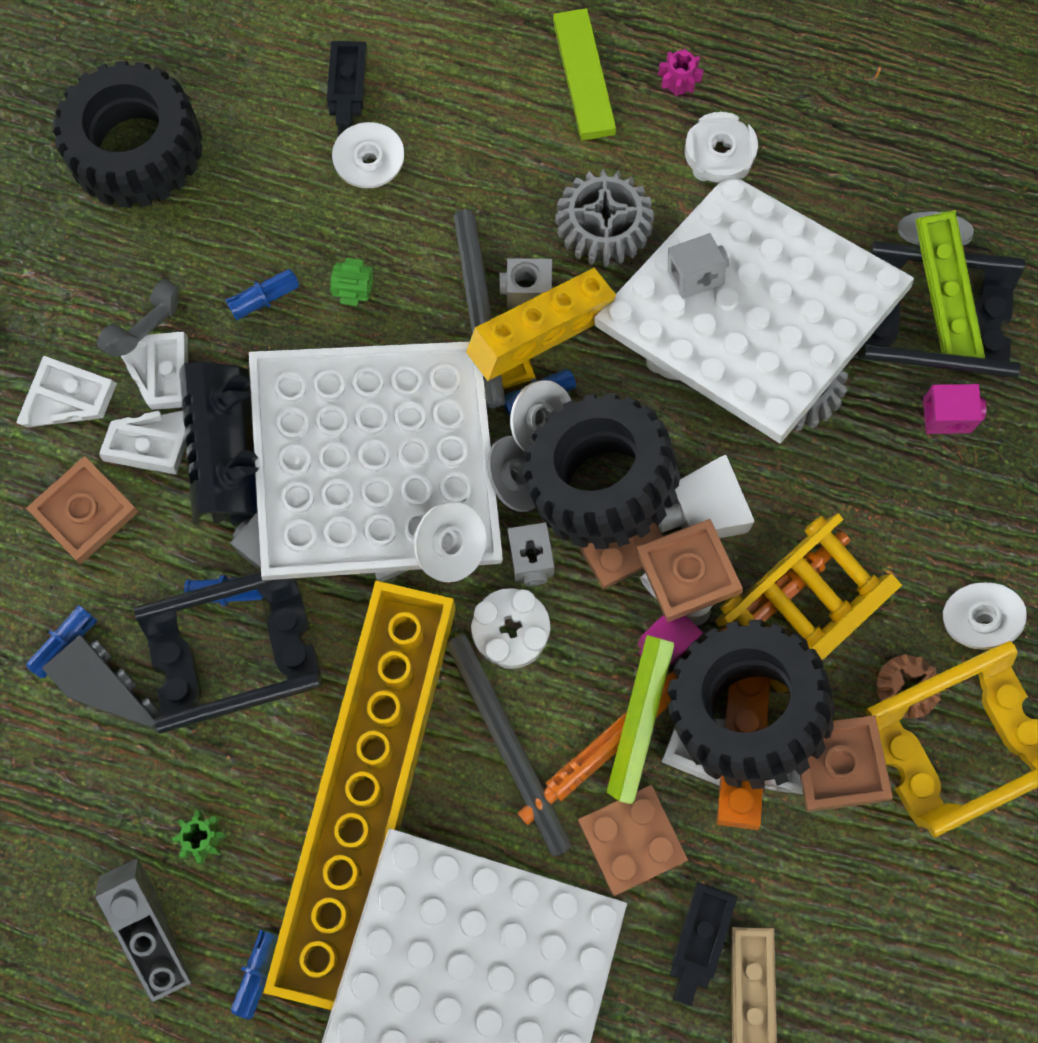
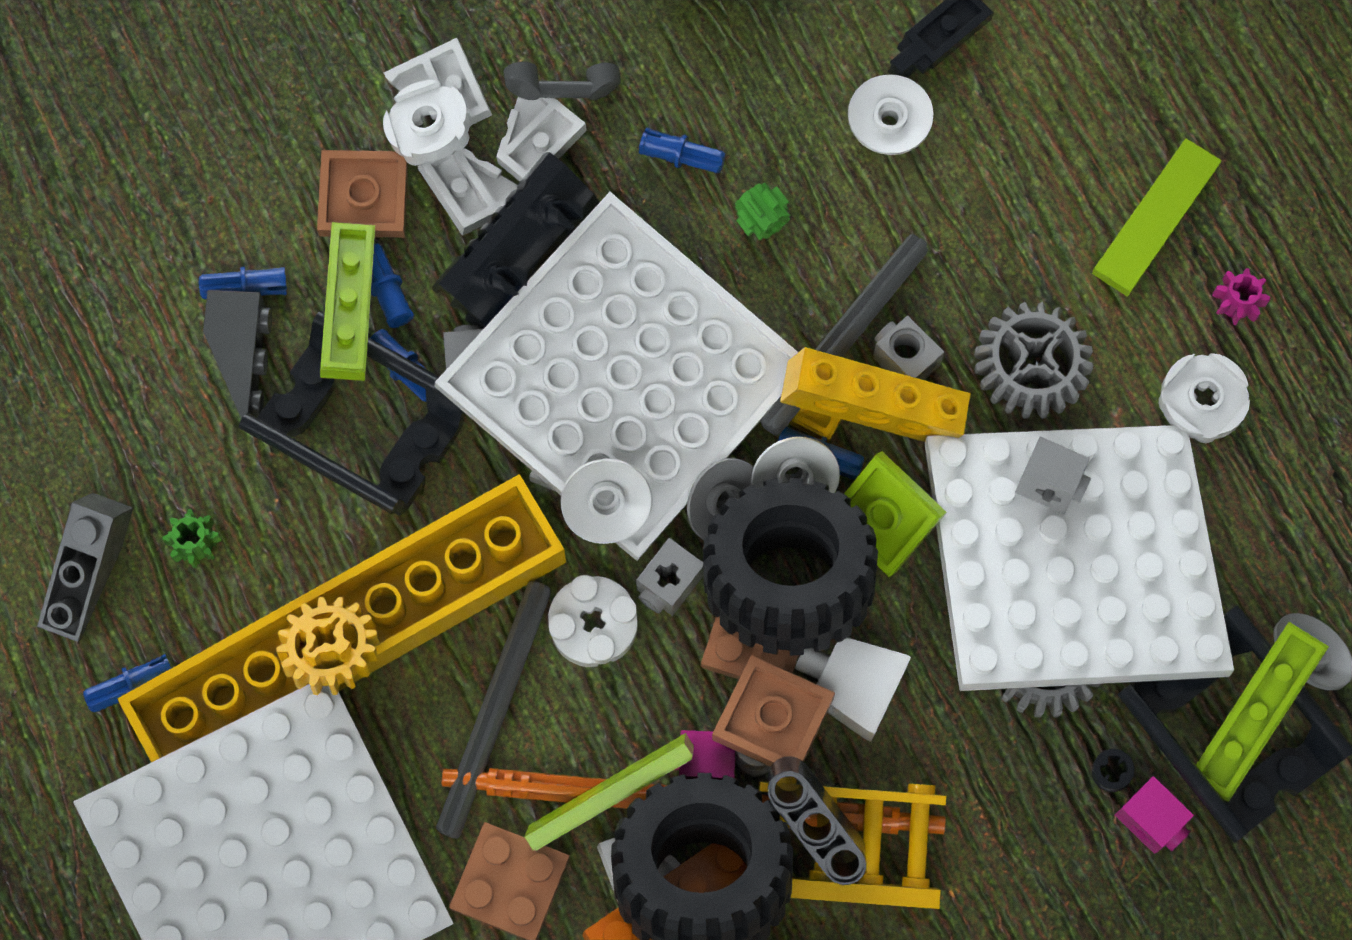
camera: 45 degrees right, 0 degrees up
none -> yellow gear [276,597,380,695]
none -> lime tile [320,222,375,381]
none -> blue axle [371,244,414,328]
none -> white plate [383,80,471,166]
none -> black beam [768,756,866,885]
none -> lime tile [844,451,947,577]
none -> black bush [1092,749,1135,793]

